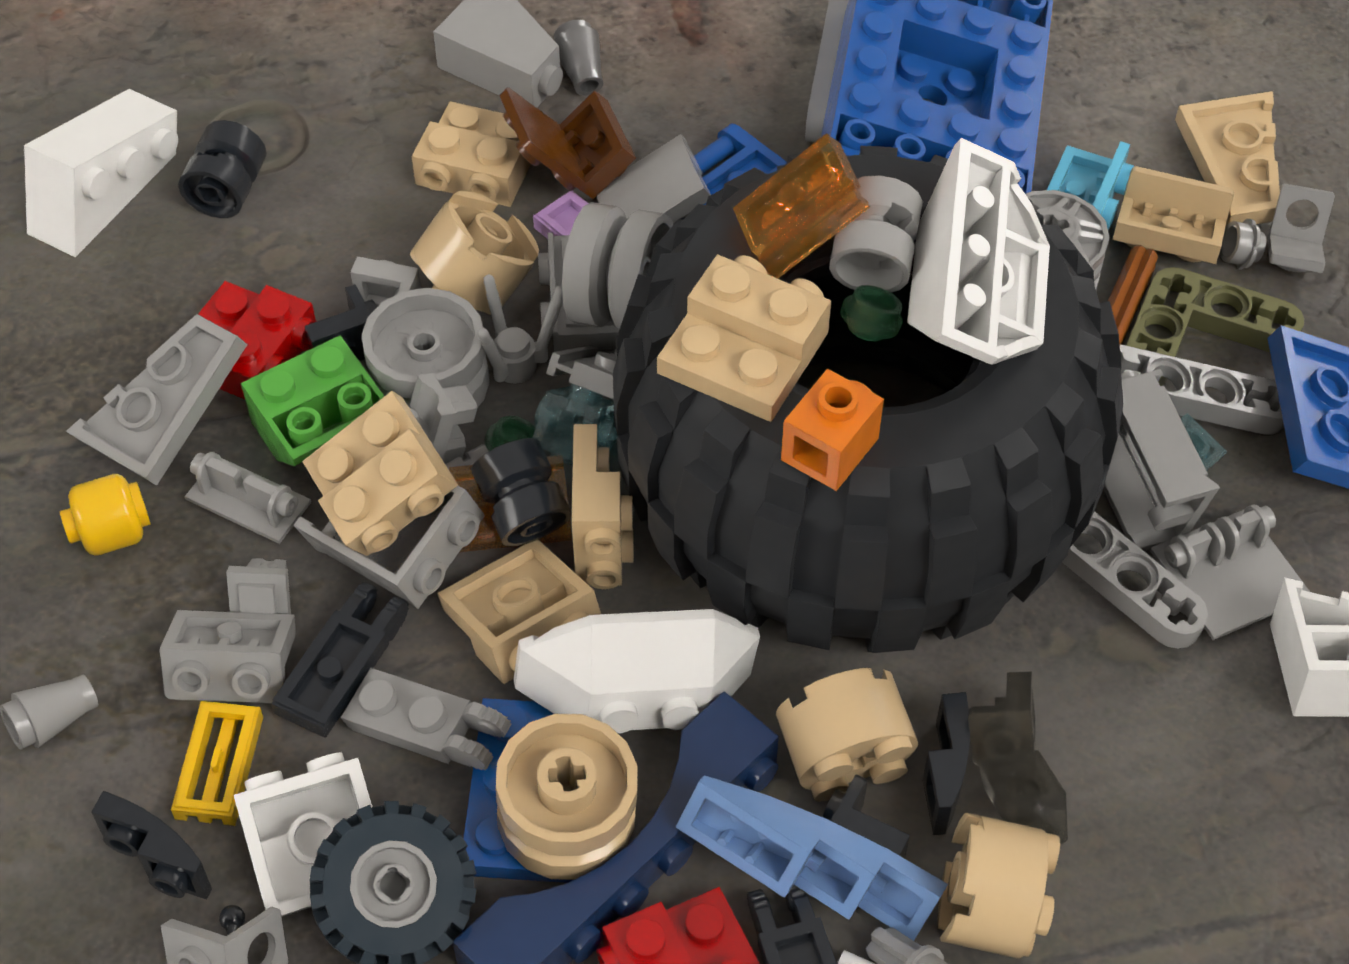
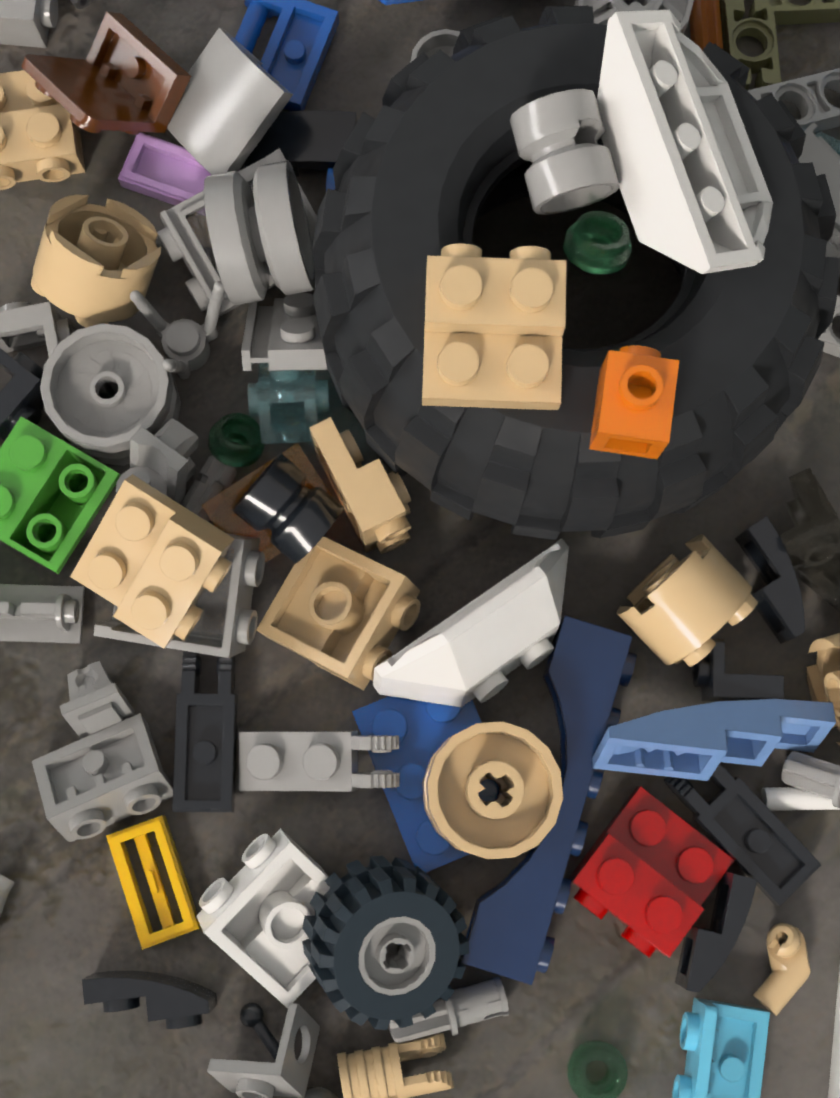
camera: 30 degrees left, 25 degrees up
clear orange plate [733,133,870,279] -> none

